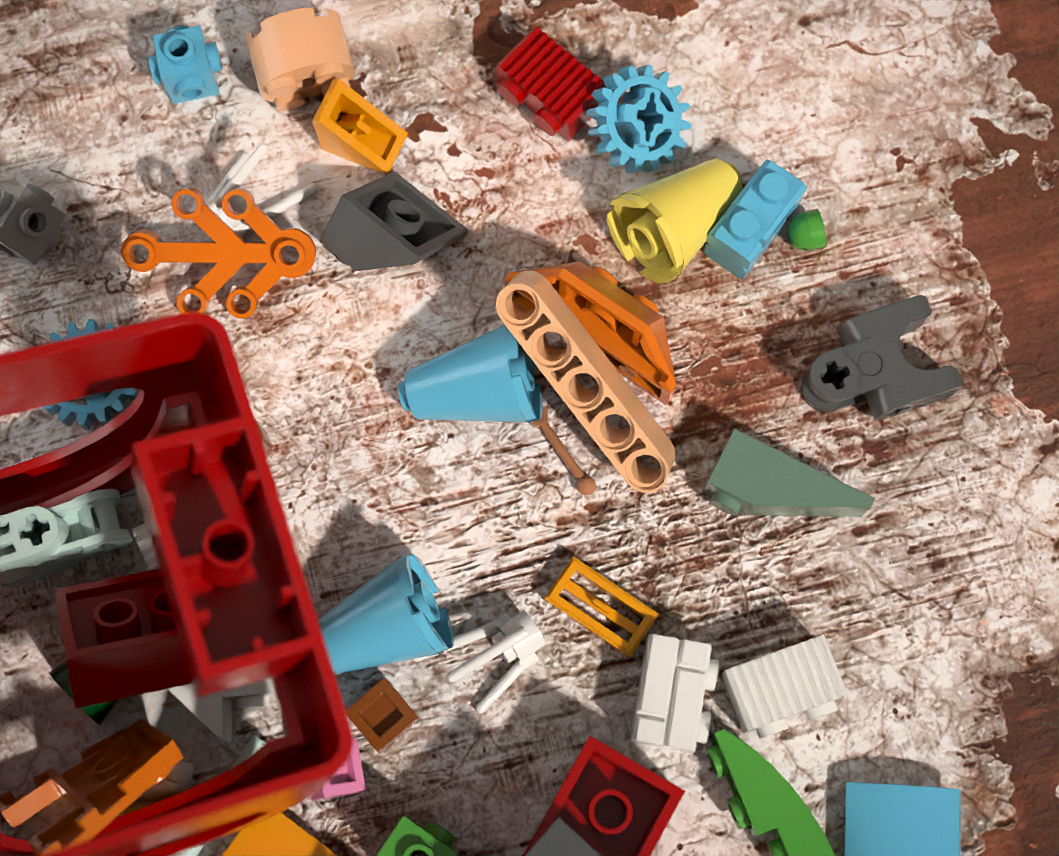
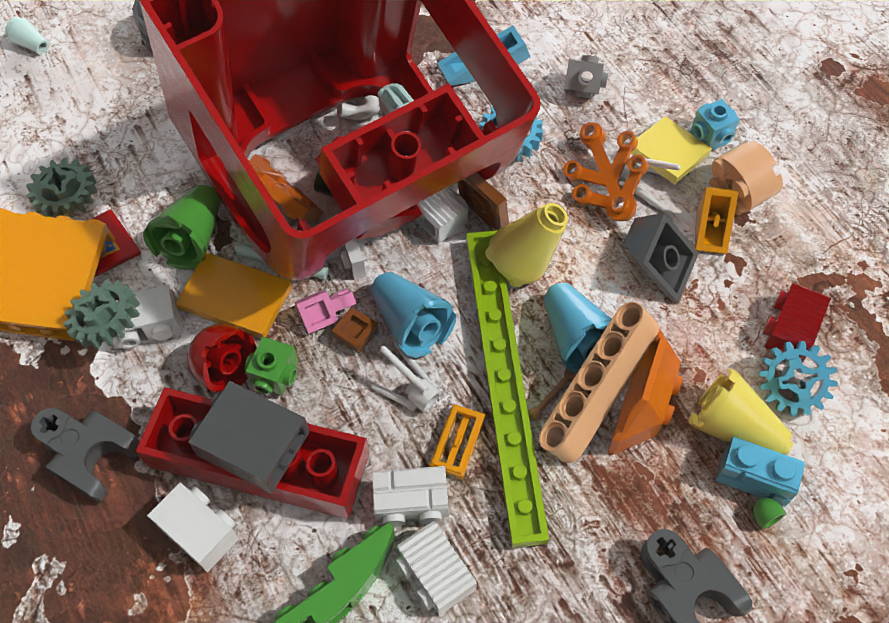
camera: 75 degrees right, 15 degrees down
sand green slope [702,428,875,517] -> none
none -> lime plate [466,230,549,548]
none -> light yellow cone [485,203,568,287]
none -> light yellow tile [631,116,712,185]

